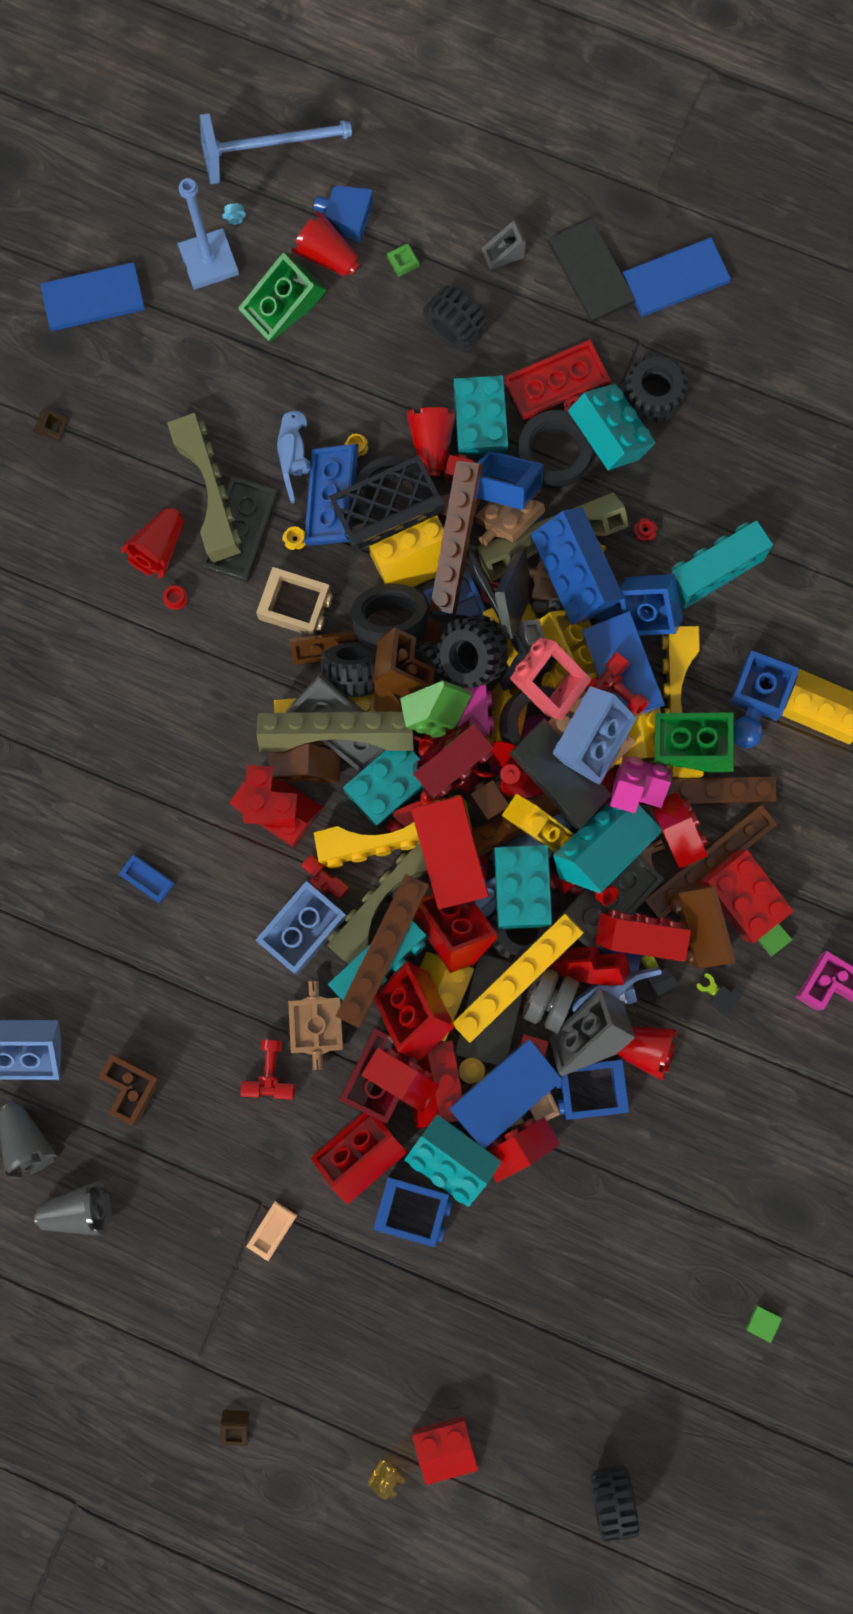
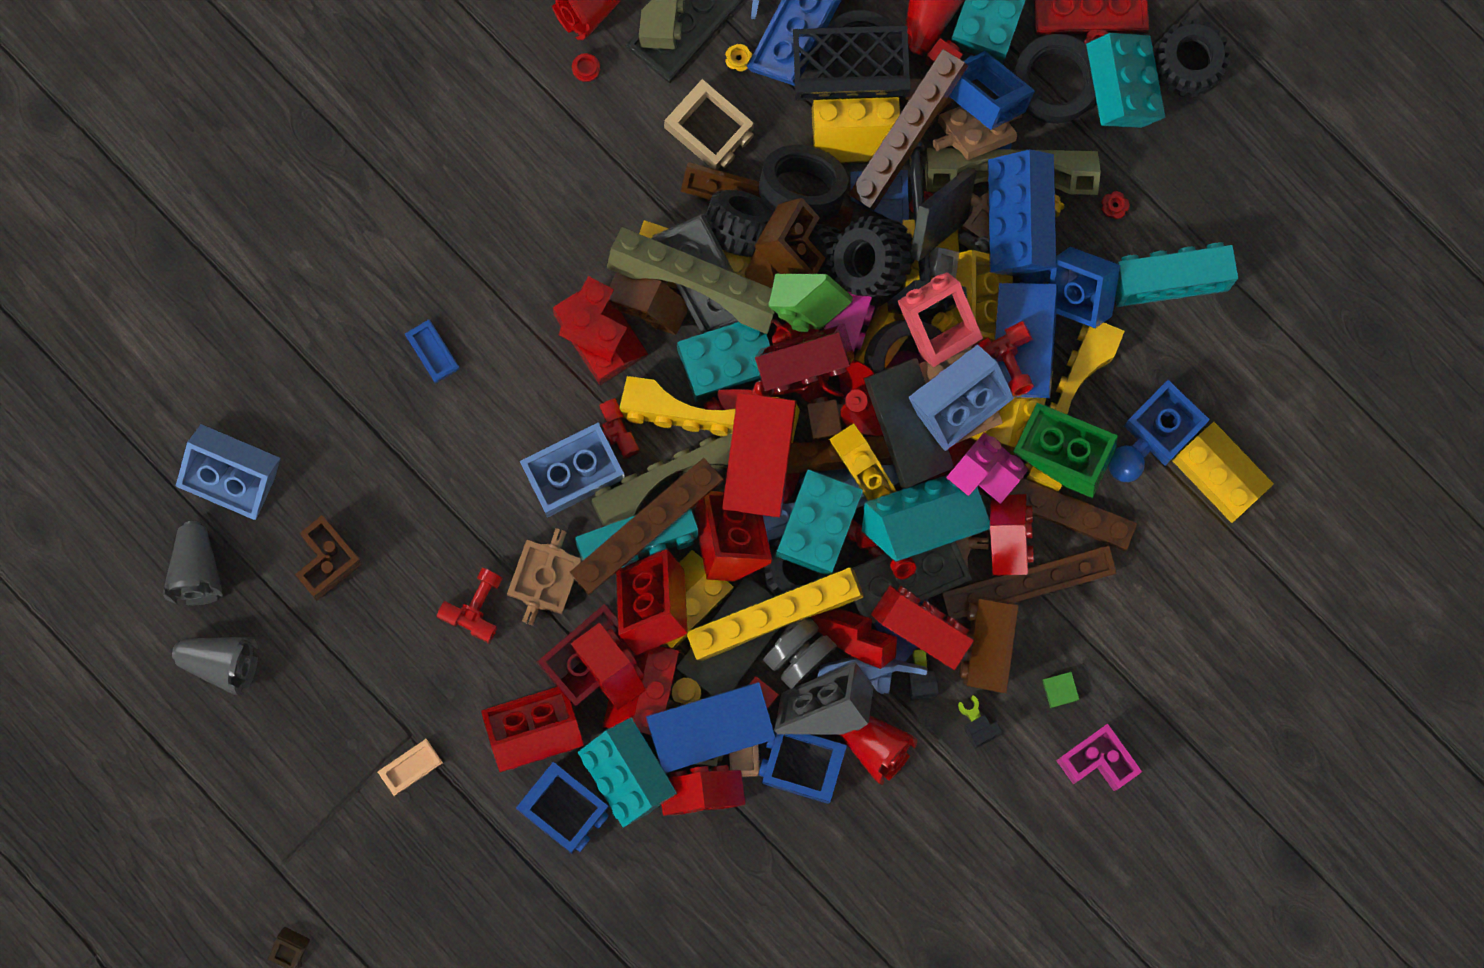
camera: 10 degrees right, 0 degrees up
red brick [699,849,794,943] -> none

